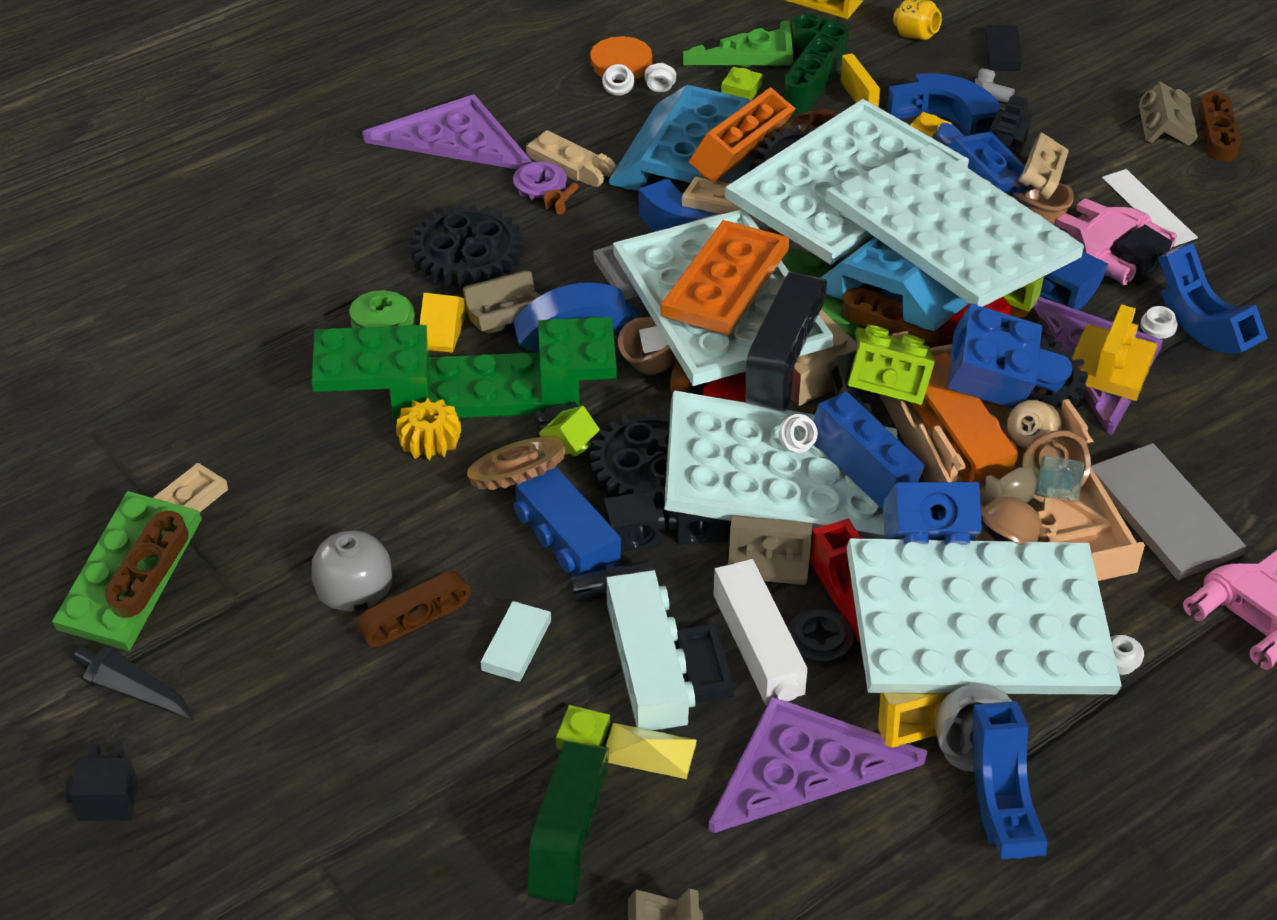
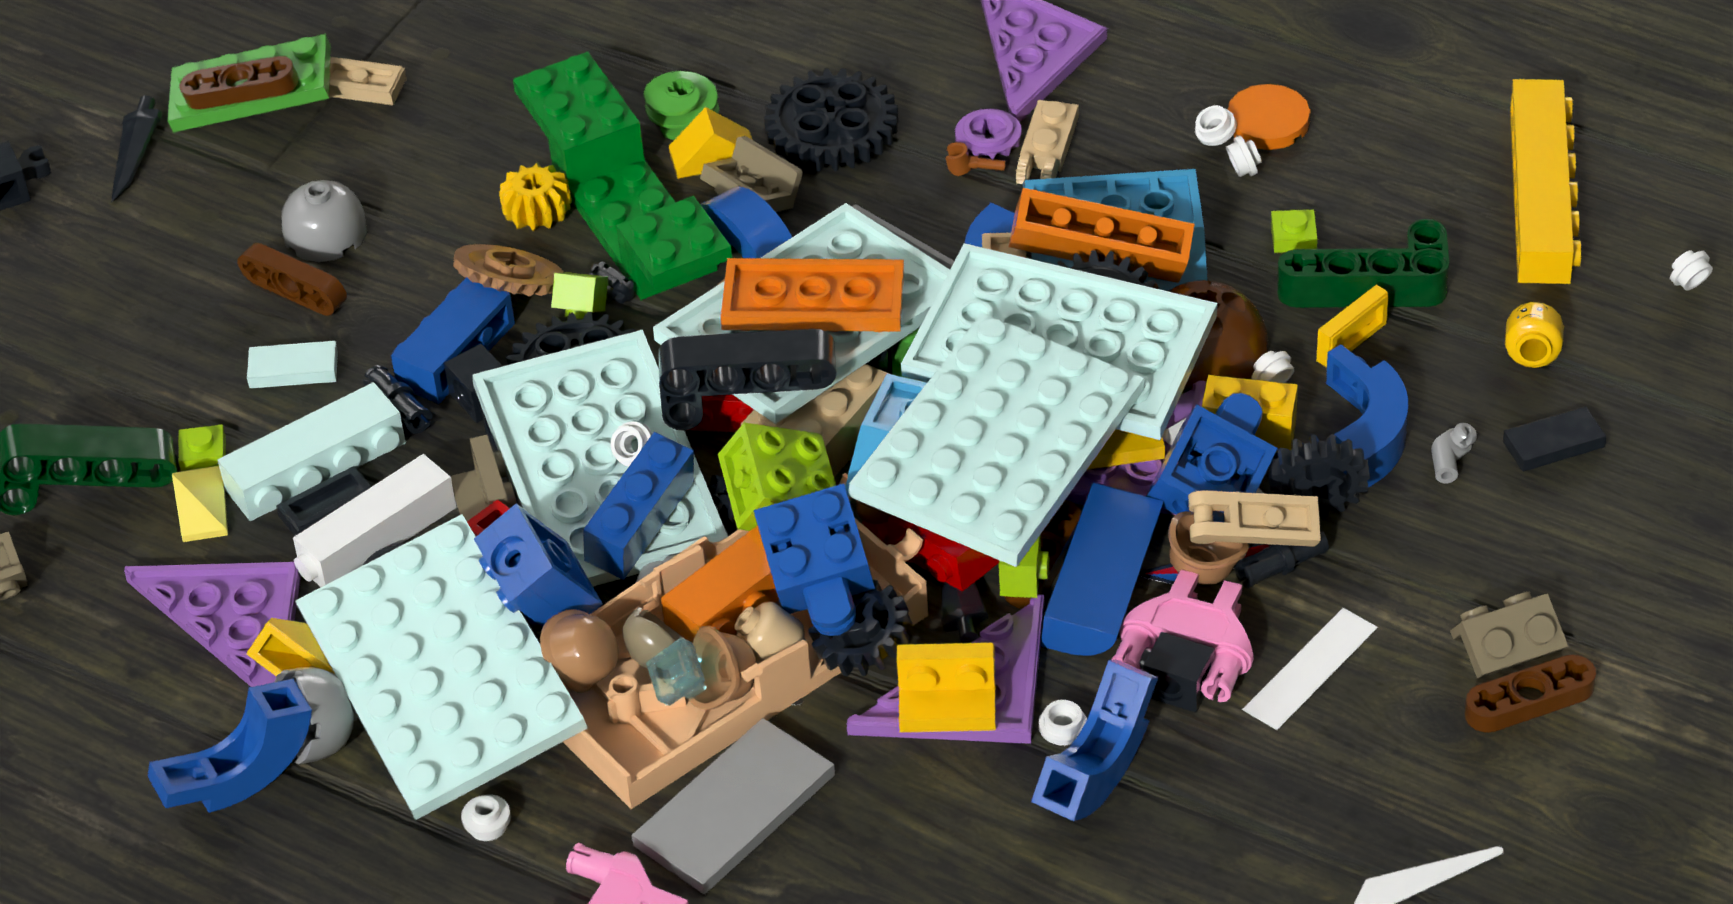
camera: 70 degrees right, 0 degrees up
bright green wing [683,21,793,67] -> none

